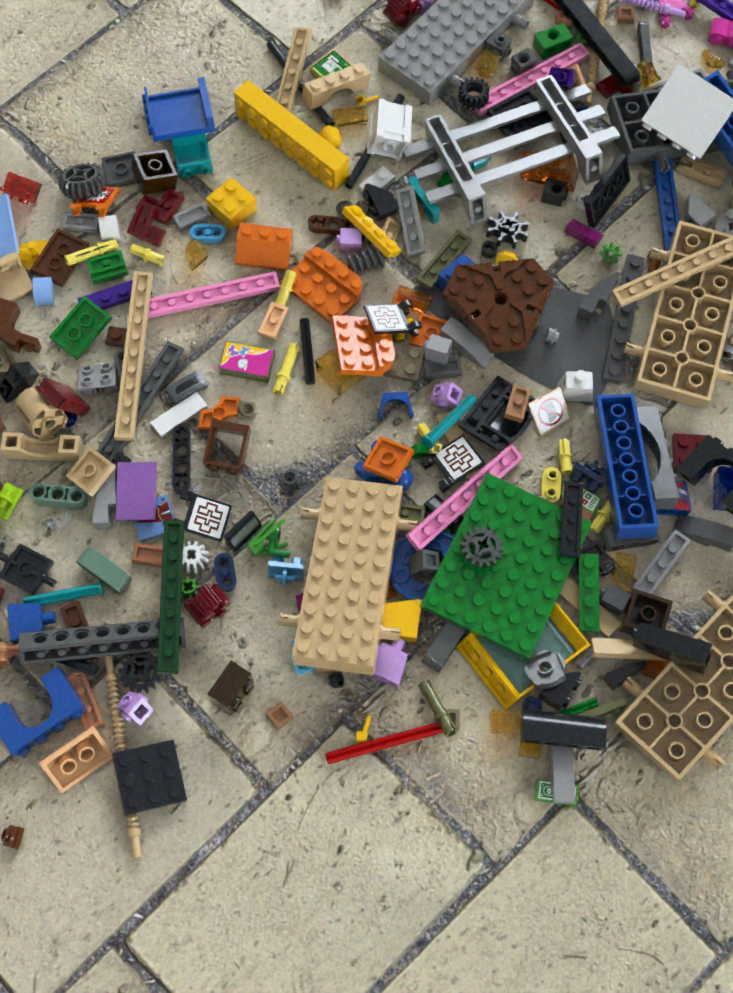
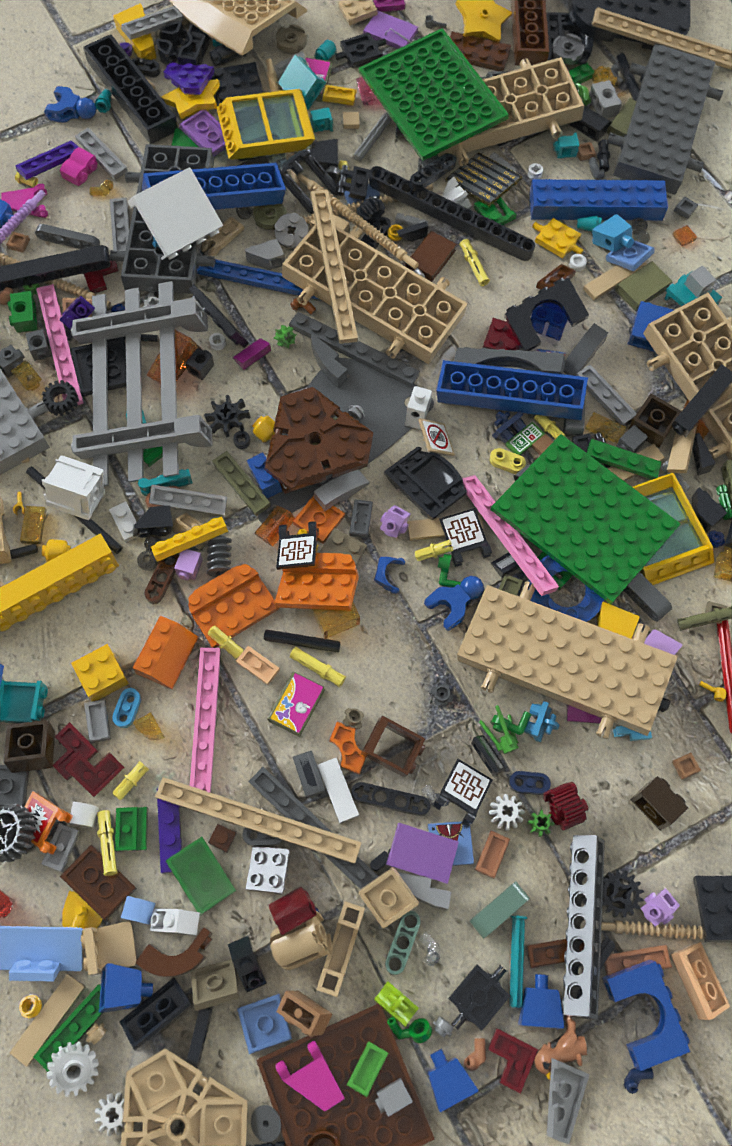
camera: 75 degrees left, 0 degrees up
dark green tile [157,520,184,675] -> none
orange tile [362,436,414,483] -> none
dark grey brick [409,549,439,578] -> none
teal axle [421,394,477,449] -> none
light grey brick [423,334,452,365] -> none
dark grey gear [460,526,504,569] -> none
medium nougat plate [504,384,532,423] -> none
flat silver plate [525,650,567,690] -> none
light yellow axle [558,439,573,476] -> none
black tile [559,481,584,559] -> none
clear yellow brick [636,60,661,89] -> none
none -> white slope [150,909,200,935]

